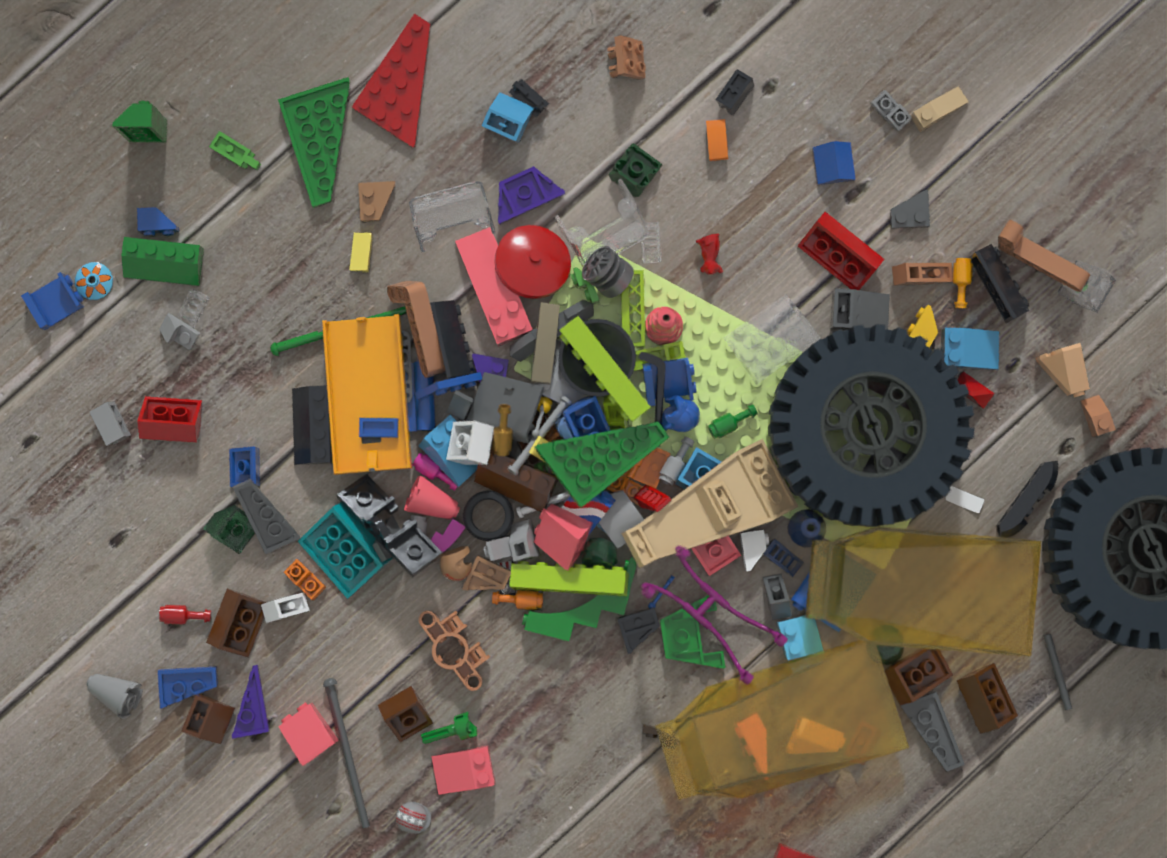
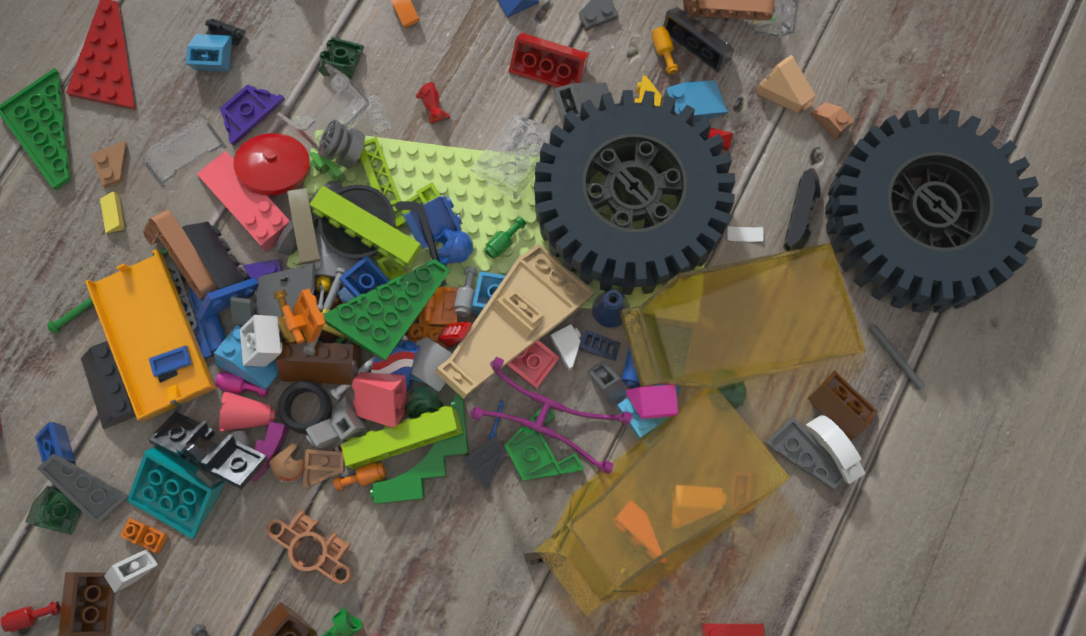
camera: 20 degrees left, 10 degrees down
coral cone [645,307,683,345] -> none
reddish brown slope [882,641,953,705] -> none
nougat slope [892,263,953,286] -> none
none -> orange plate [282,289,325,344]
none -> dark pink slope [626,385,678,419]
none -> white arch [806,415,866,484]

